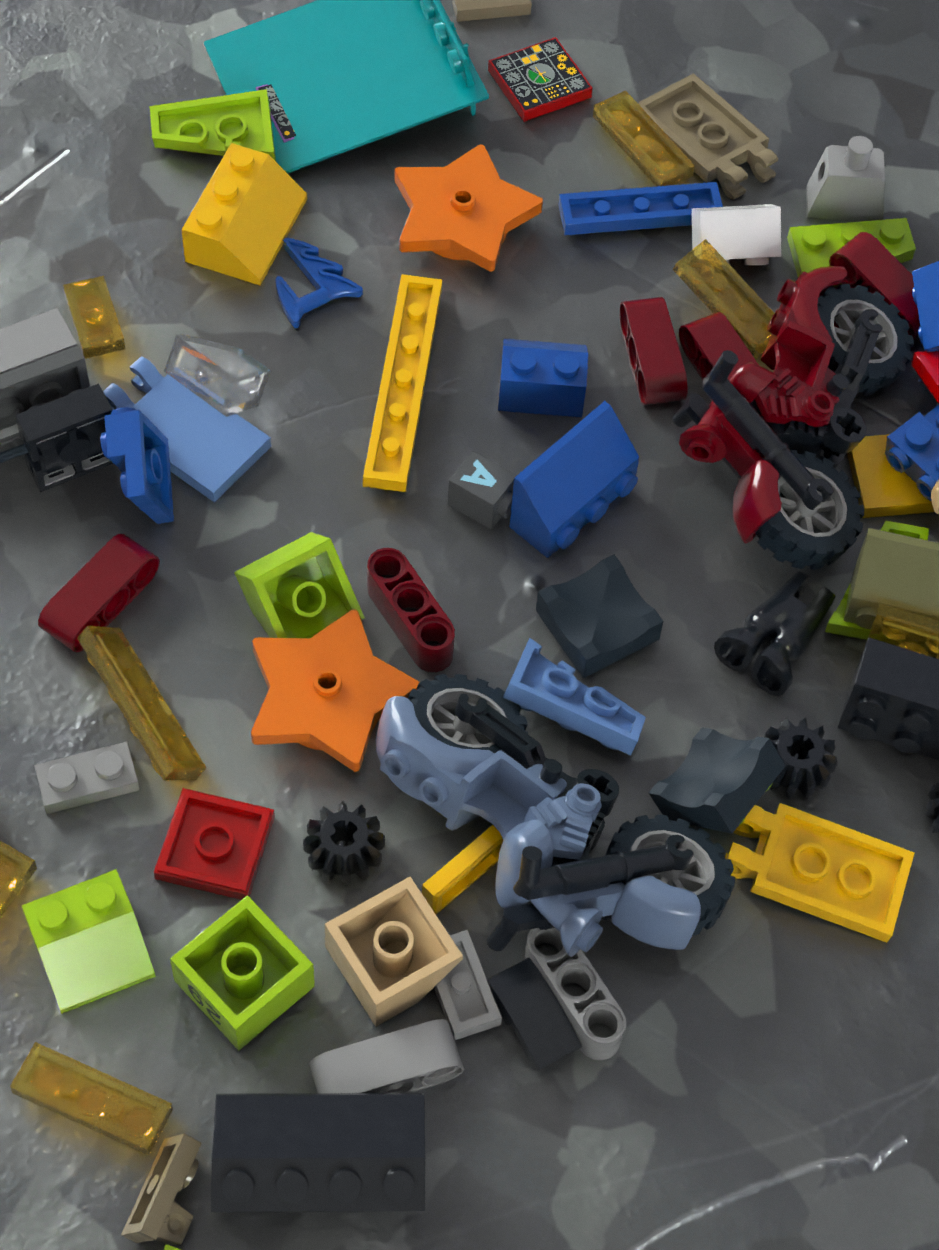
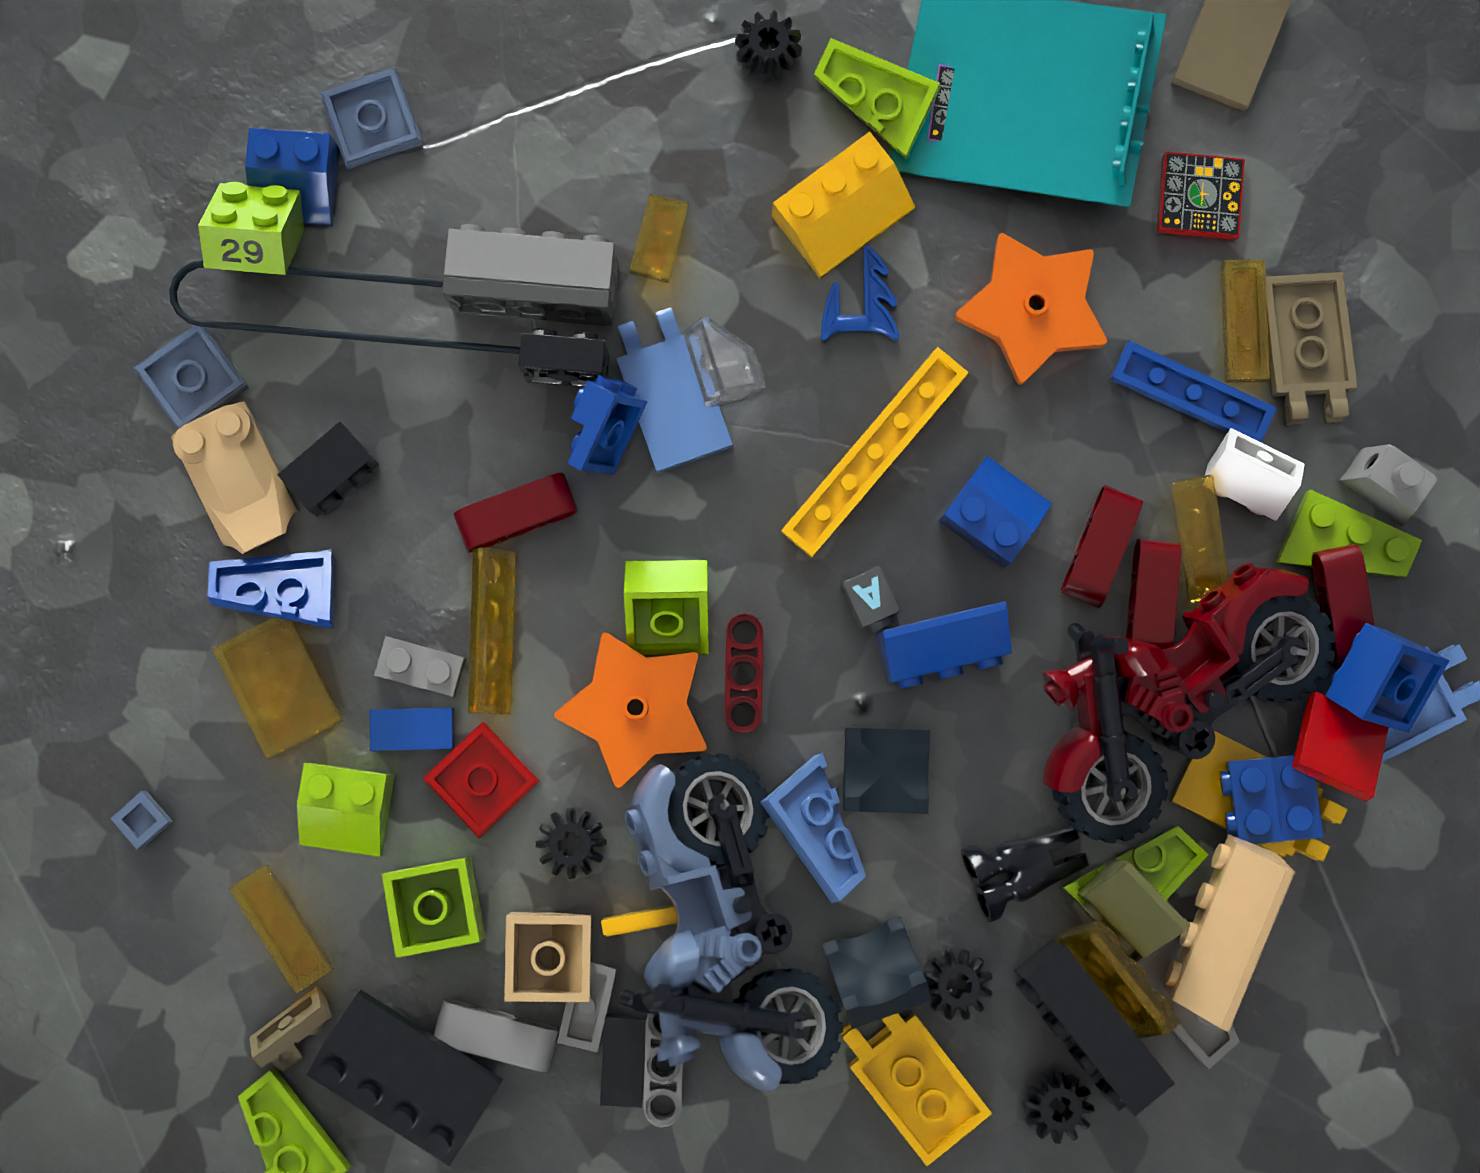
camera: 35 degrees right, 25 degrees up
none -> blue tile [370,707,454,751]
none -> black gear [735,10,802,82]

